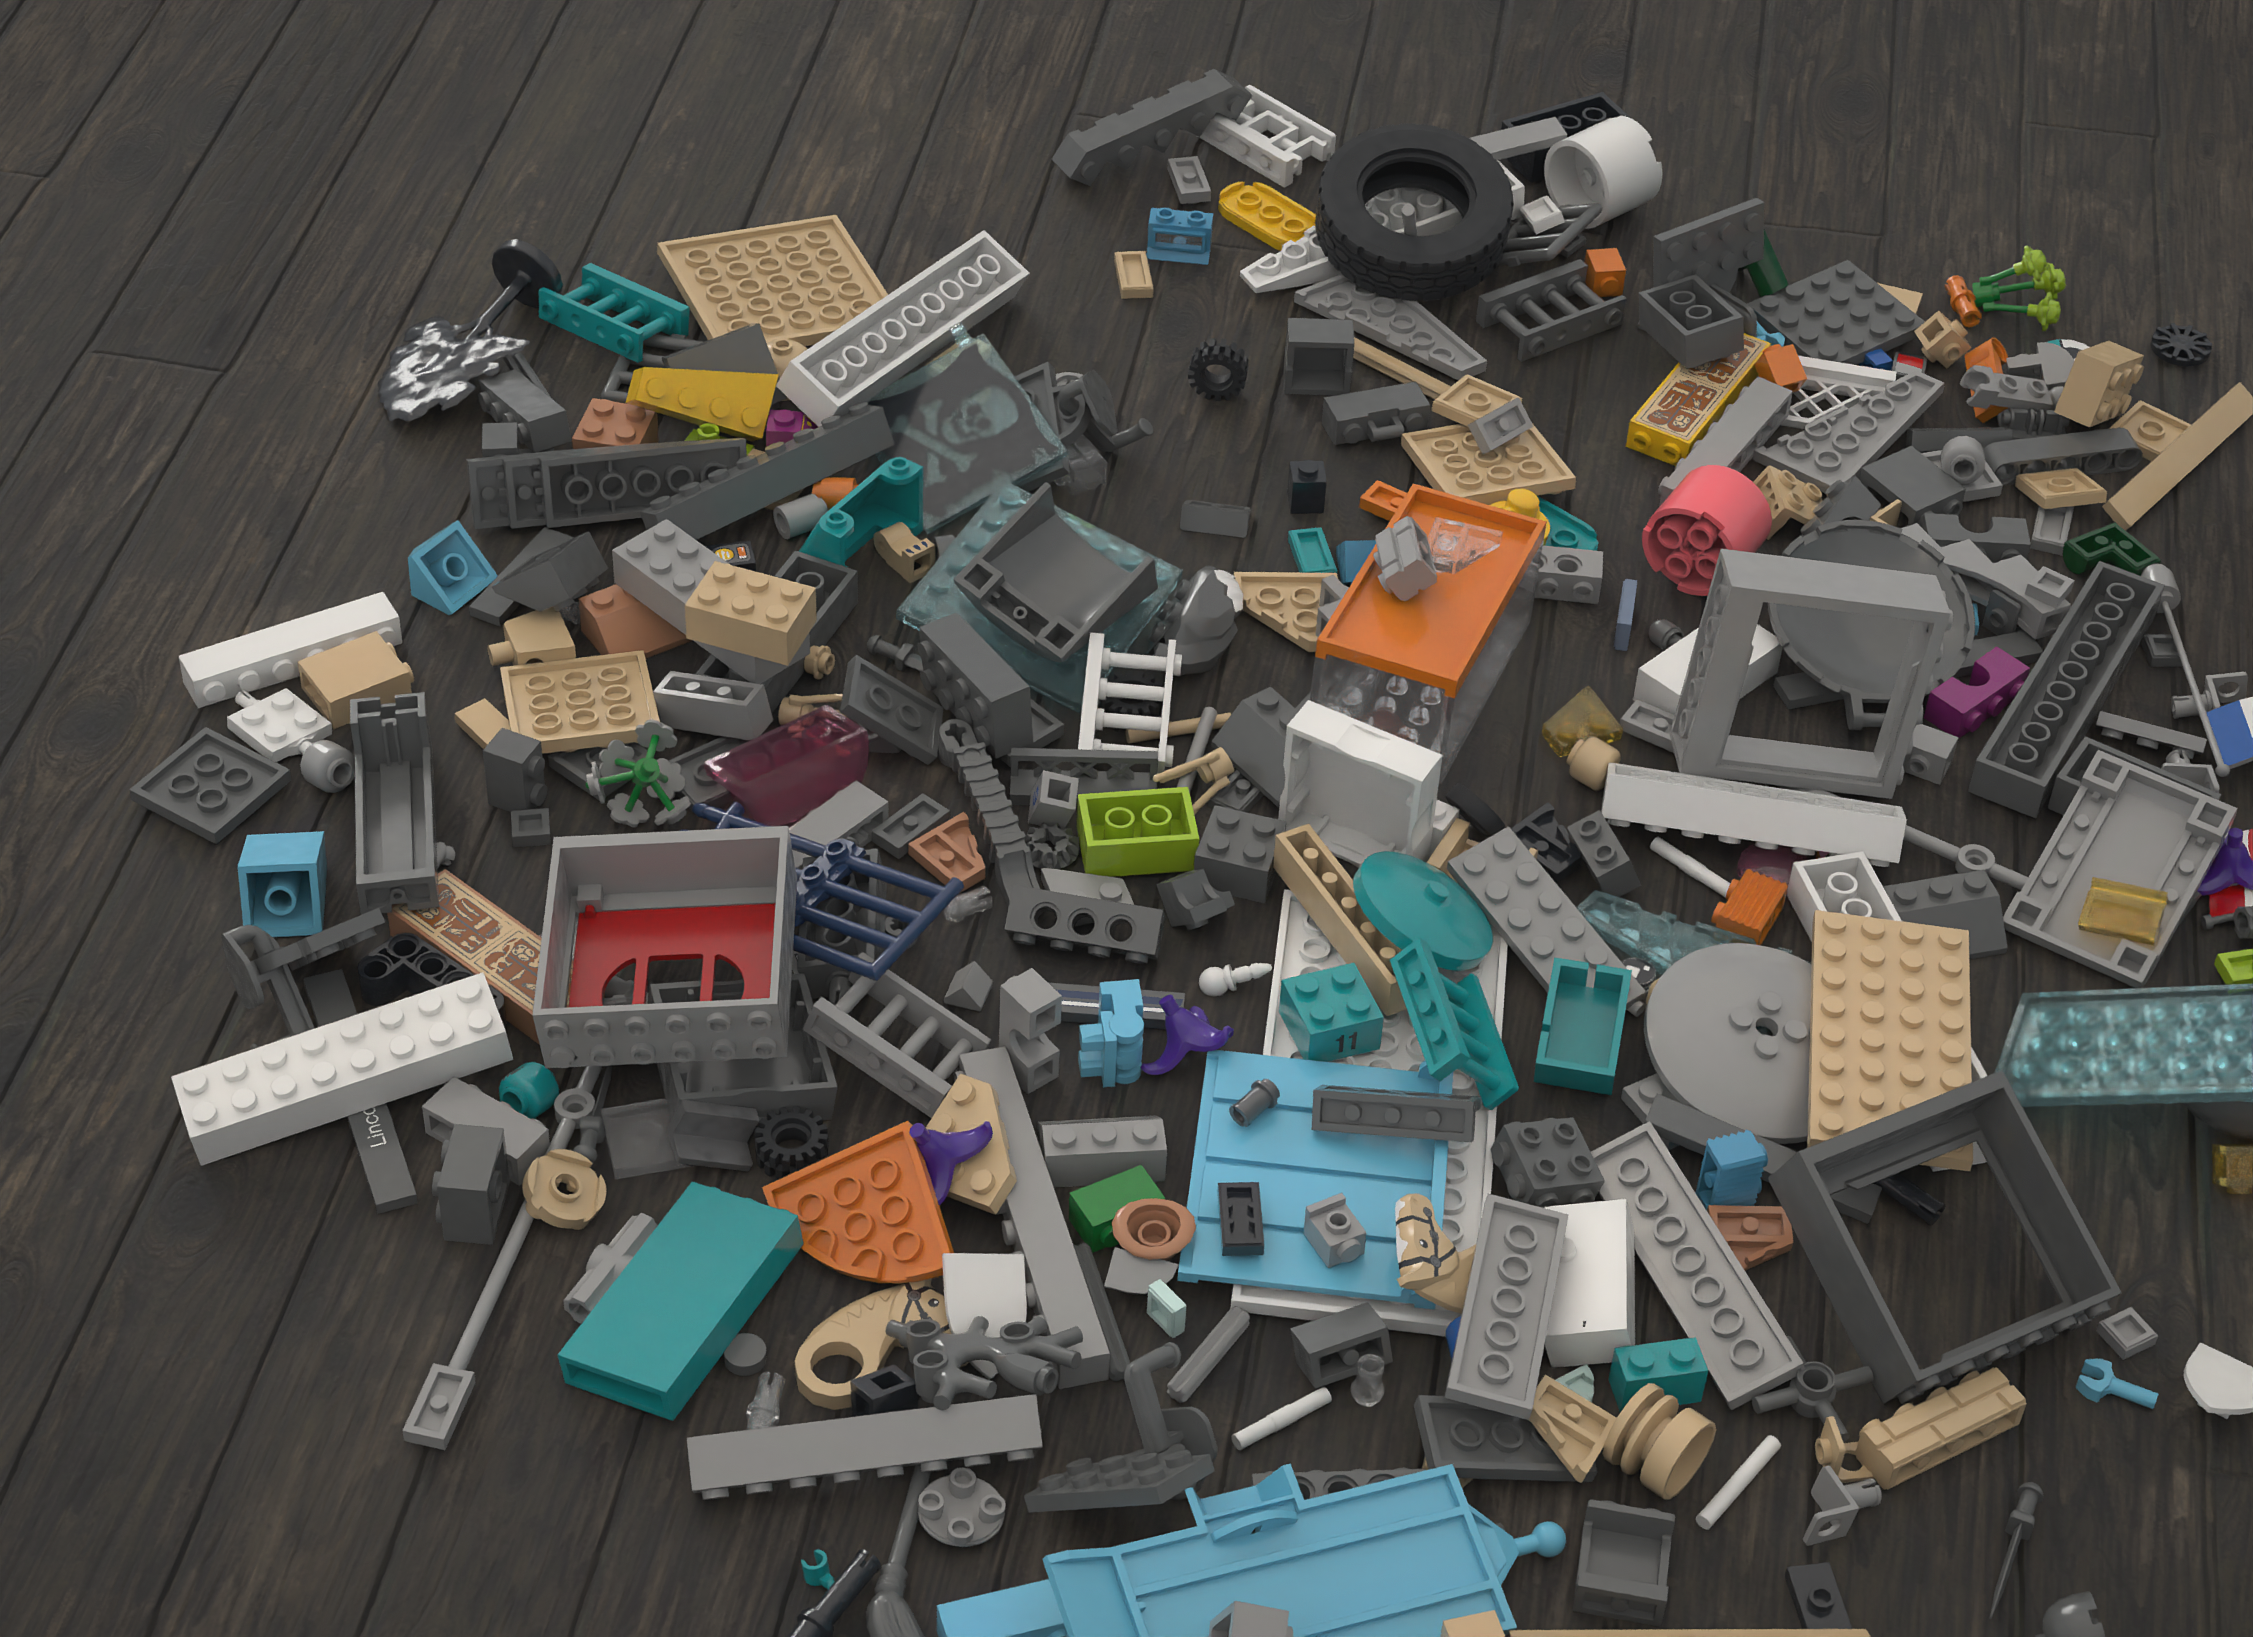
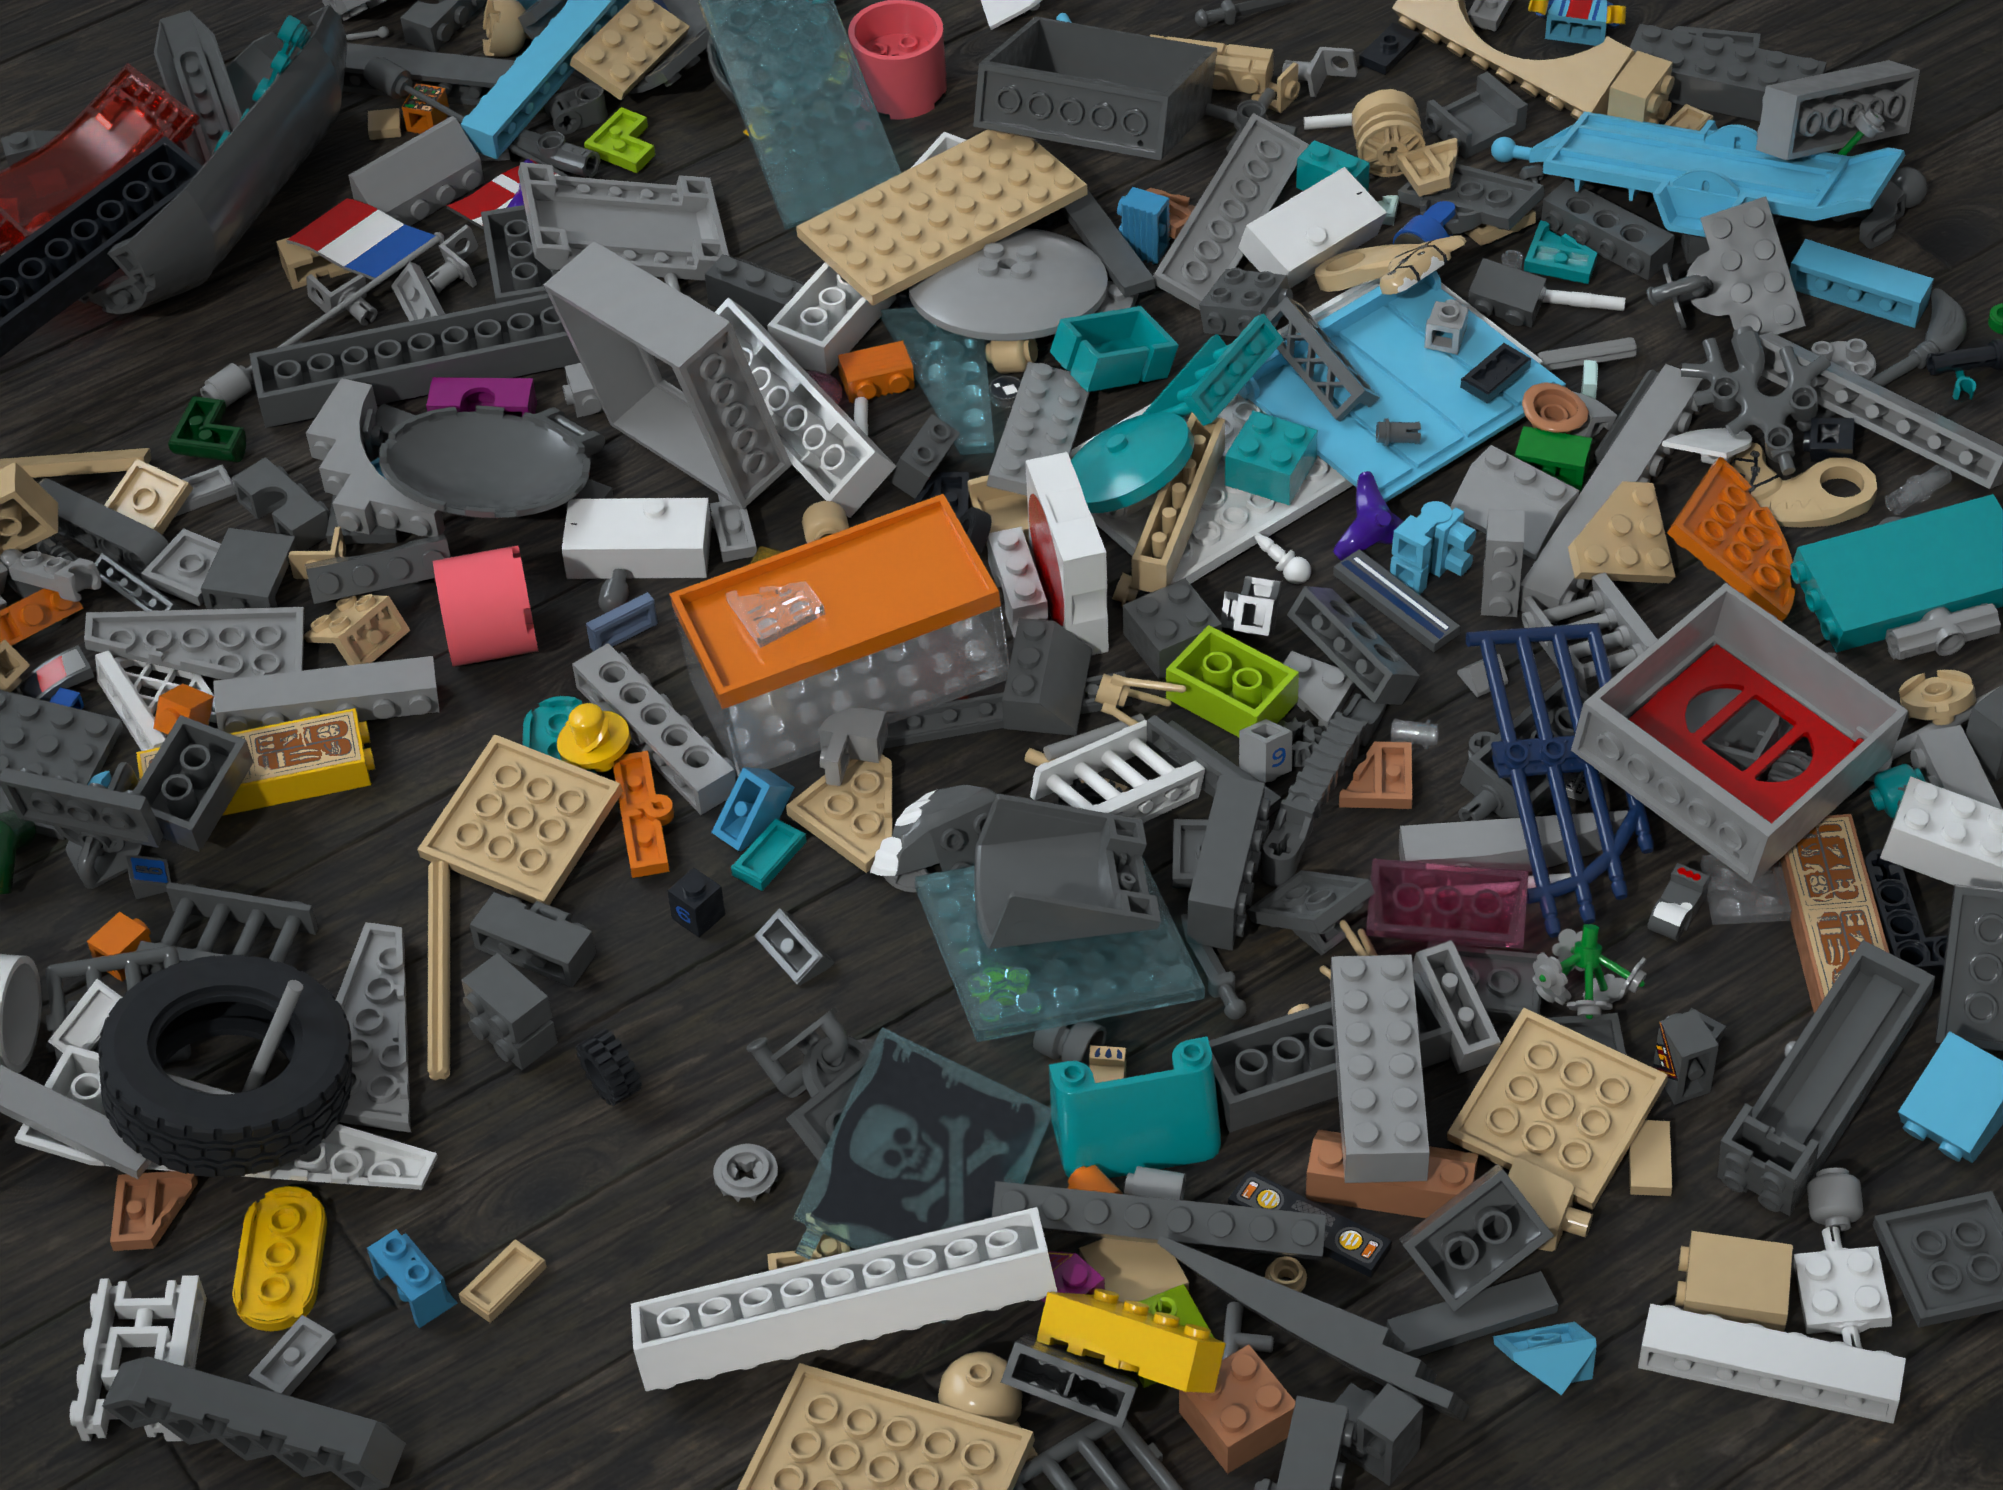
camera: 130 degrees left, 5 degrees up
tan brick [685,561,817,666] -> none
dark grey plate [872,793,950,859] -> none
dark purple piece [909,1121,993,1205] -> none
light grey brick [1373,516,1437,601] -> none
tan tile [1432,374,1522,427] -> none
light grey plate [1444,1194,1569,1420] -> none
light grey plate [1468,397,1534,454] -> none
light grey head [1941,436,1985,485] -> none
light grey tile [2025,566,2075,608] -> none
clear yellow plate [2078,877,2169,946] -> none
none -> coral brick [848,0,947,120]
none -> teal wing [1524,220,1597,284]

